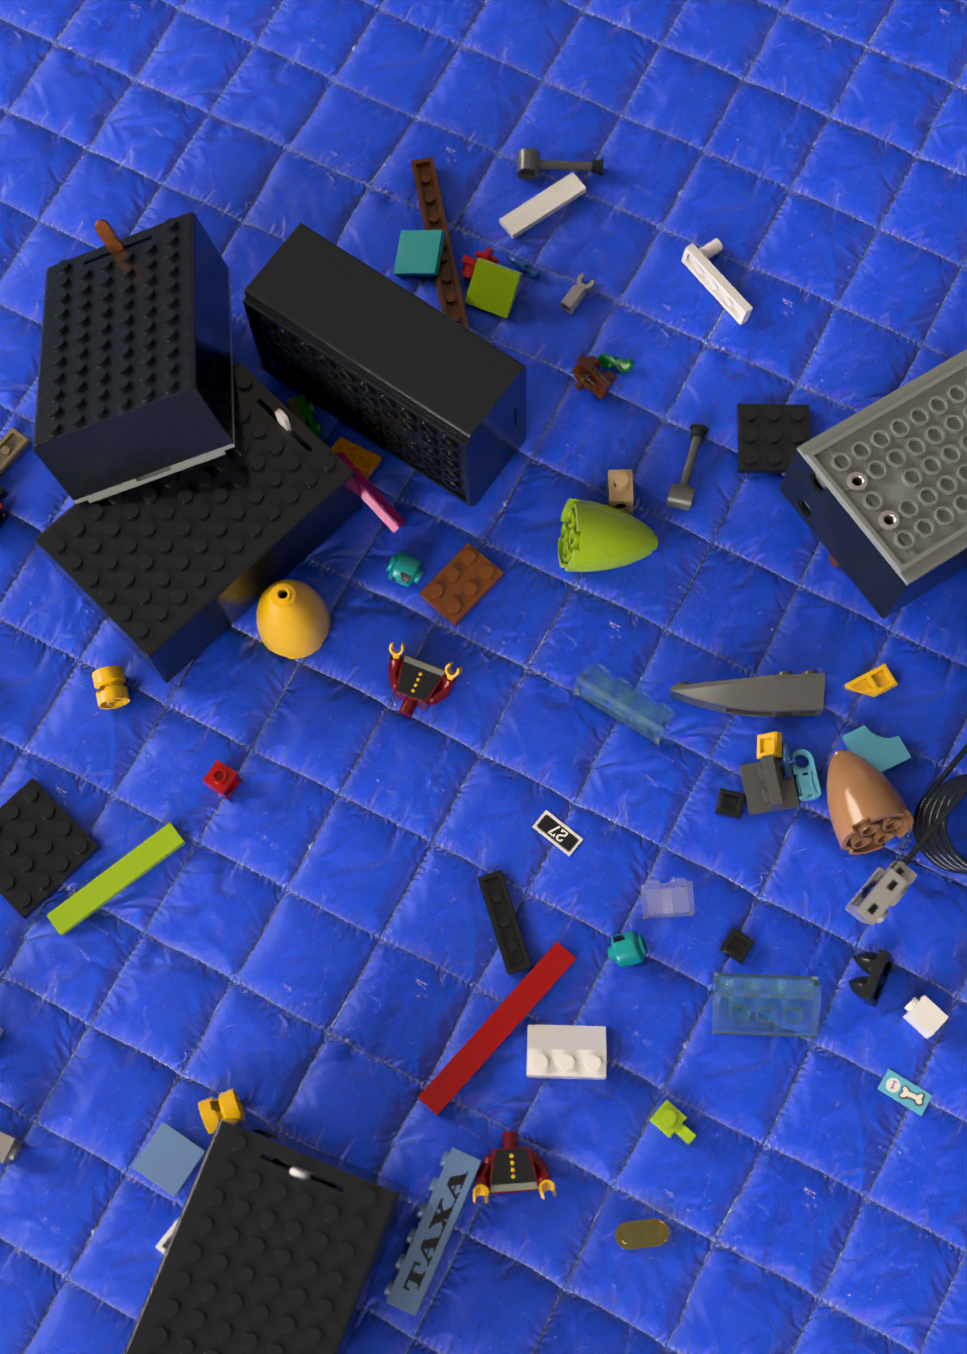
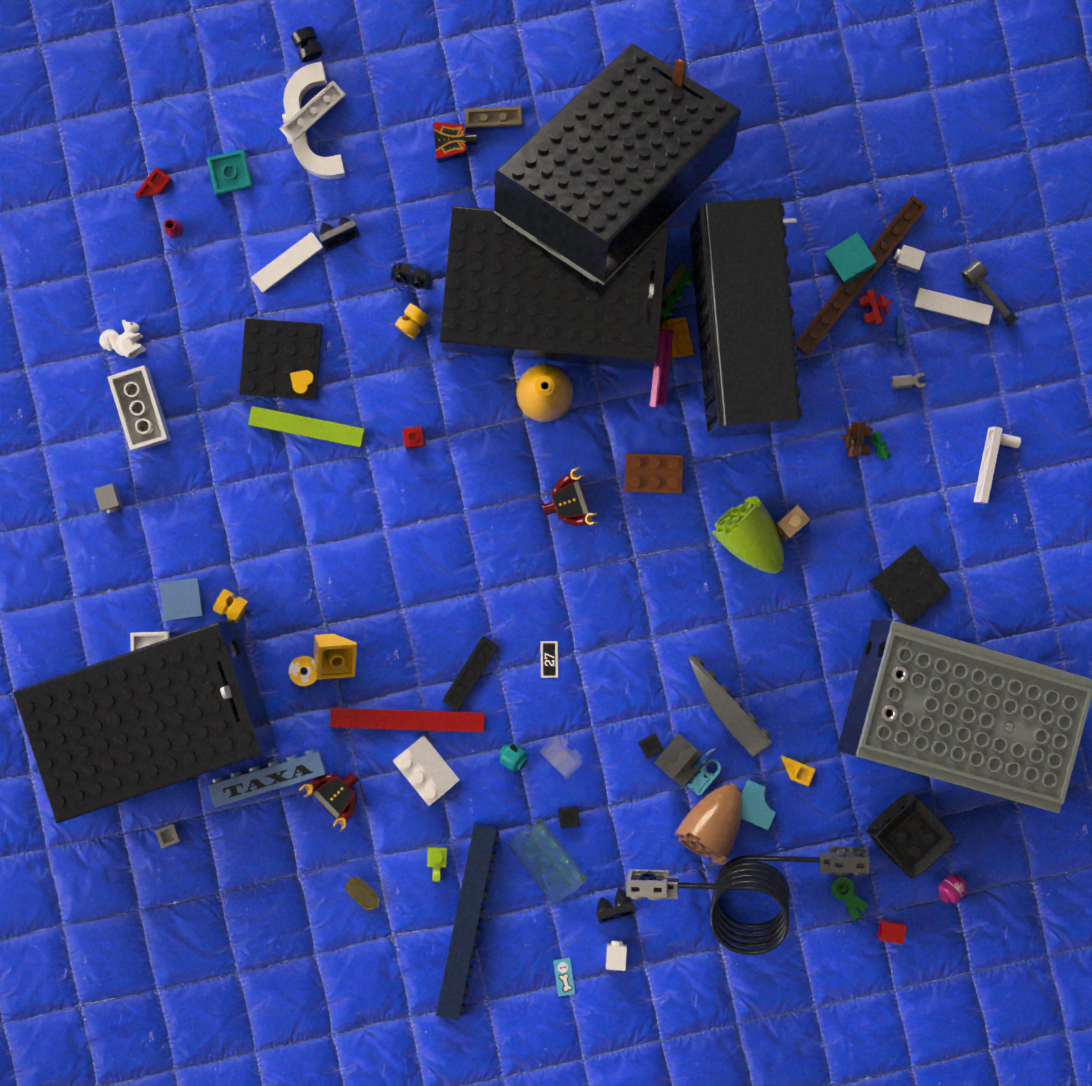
camera: 40 degrees right, 15 degrees up
teal head [386,551,423,587] -> none
lime tile [464,258,522,318] -> none
clear light blue slope [575,663,676,745] -> none
dark grey piece [666,423,709,511] -> none
yellow tile [757,731,782,760] -> none
none -> yellow piece [289,656,317,686]
none -> yellow tile [290,370,314,394]
none -> yellow slope [314,634,357,680]
none -> black hinge [391,262,431,290]
none -> dark blue brick [436,822,500,1020]
none -> white brick [894,245,926,273]

